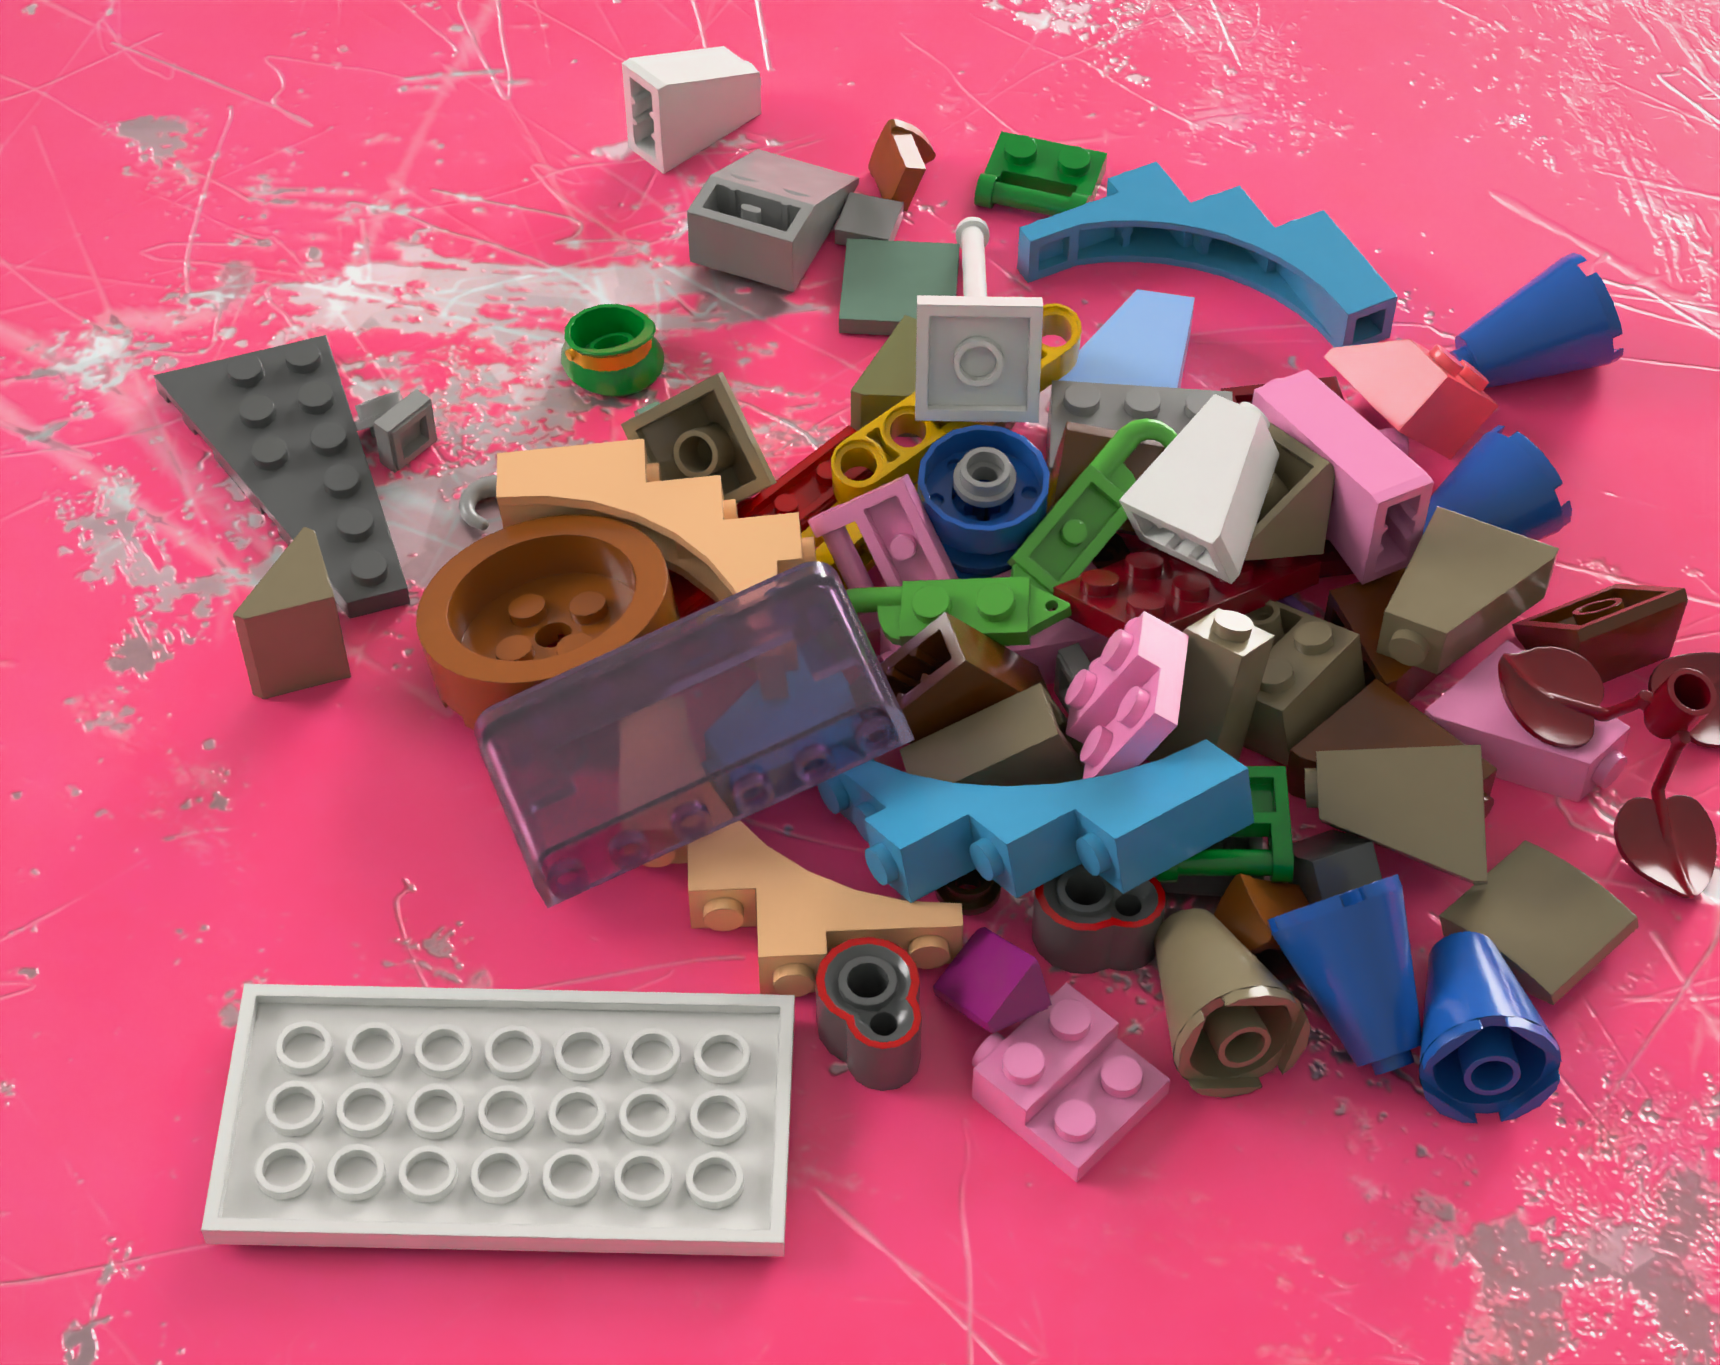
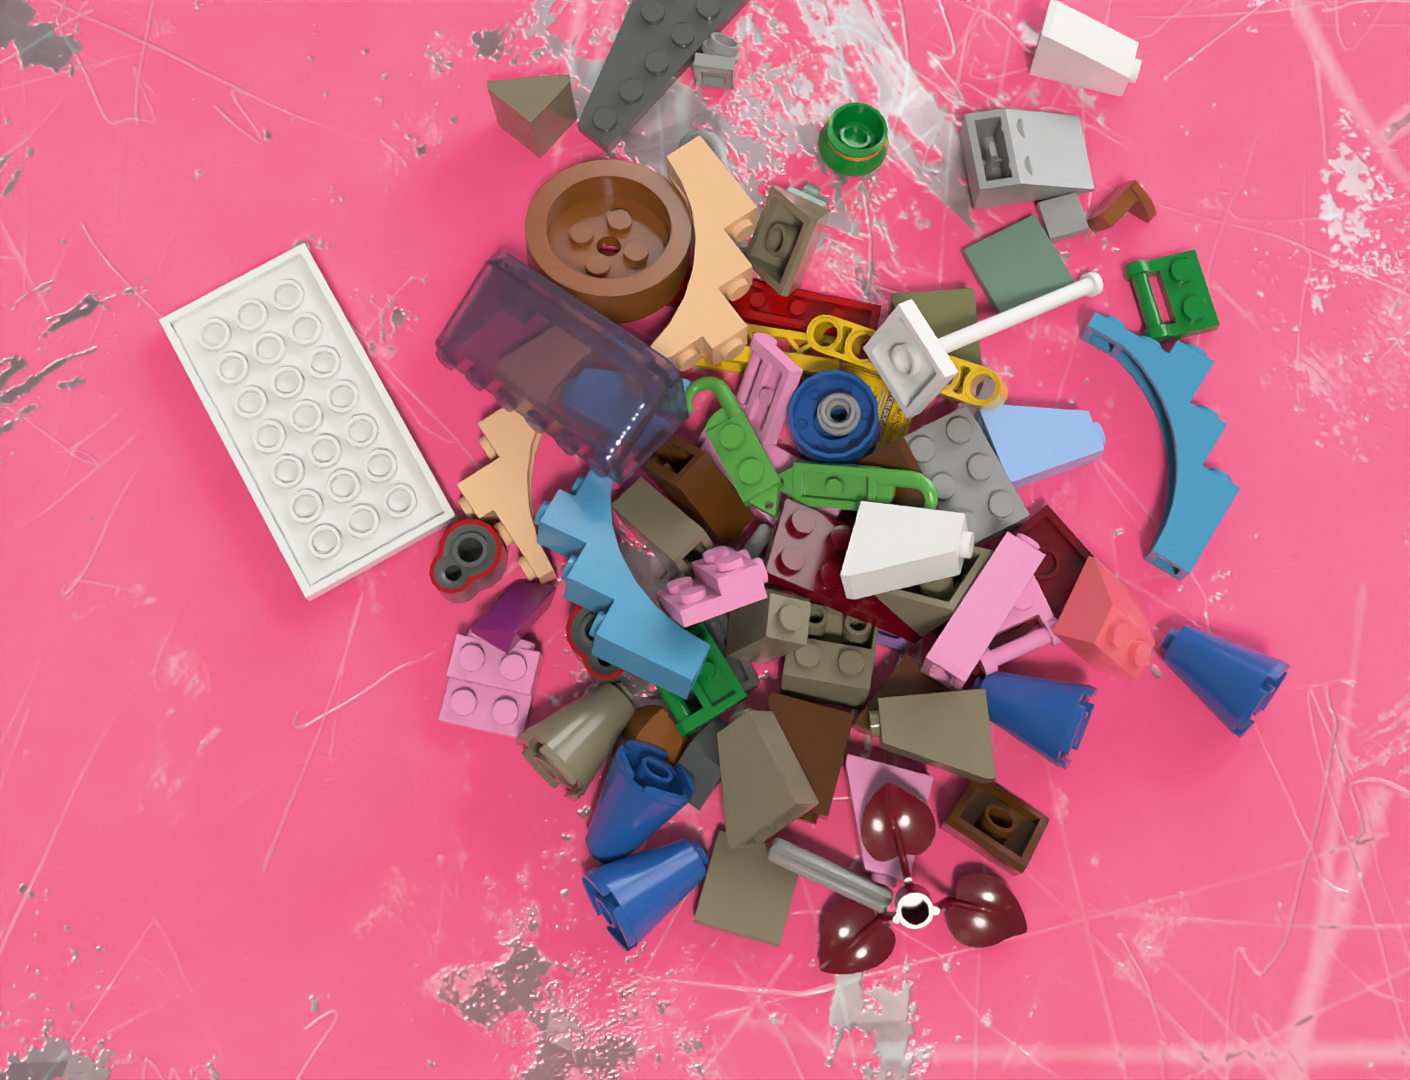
camera: 65 degrees right, 25 degrees up
none -> light grey axle [767,838,893,913]

